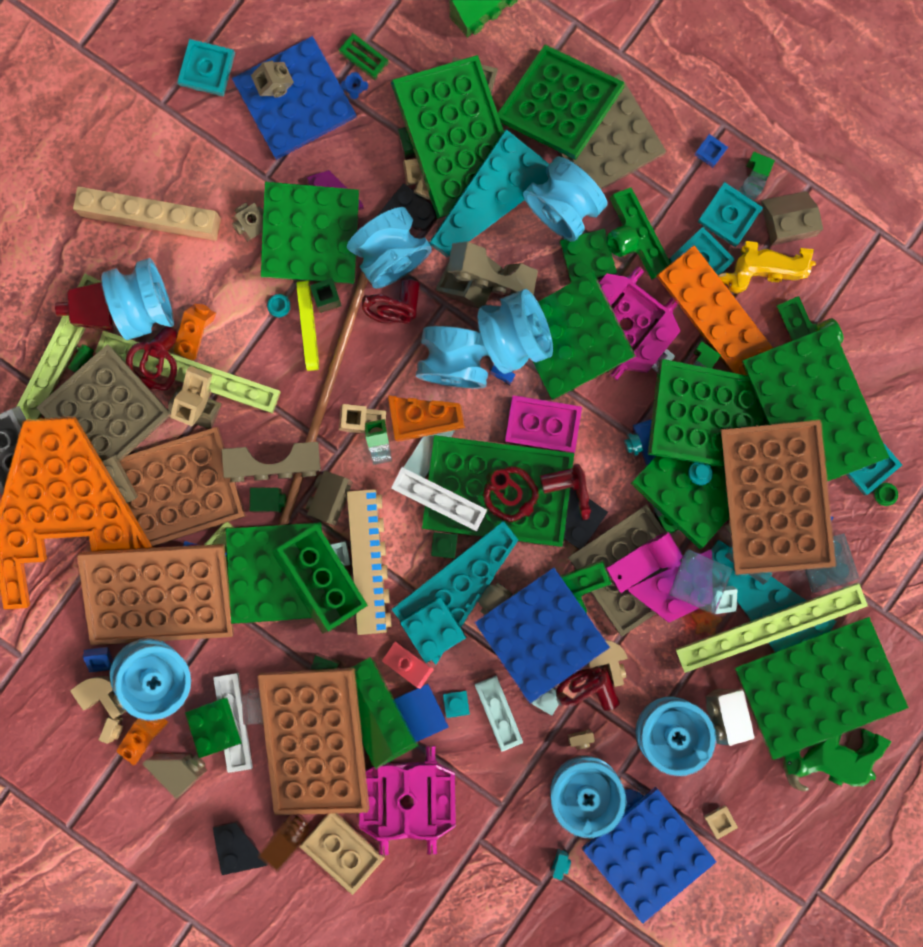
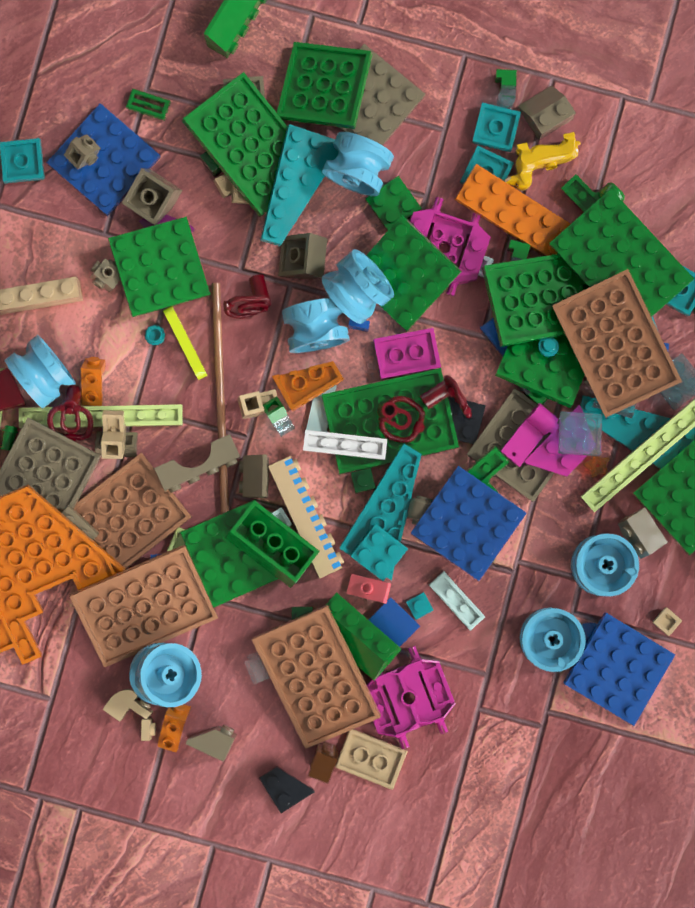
camera: 20 degrees left, 0 degrees up
blue plate [83,647,113,673] -> none
green plate [185,697,242,759] -> none
white plate [214,673,253,773] -> none
dark green brick [250,488,286,512] -> none
dark green brick [310,278,342,313] -> none
blue plate [341,72,368,99] -> none
medium azure piece [347,207,432,289] -> none
black wing [376,183,437,231] -> none
dark tan arch [447,241,538,295] -> none
light aqua plate [531,688,559,716] -> none
teal plate [551,849,571,880] -> none
dark red piece [556,667,620,711] -> none
tan plate [567,730,595,750] -> none
tan brick [588,639,628,687] -> none
green plate [607,187,671,280] -> none
teal plate [624,433,643,456] -> none
blue plate [695,134,728,168] -> none
light aqua plate [710,586,737,614] -> none
none -> dark tan slope [122,168,183,225]

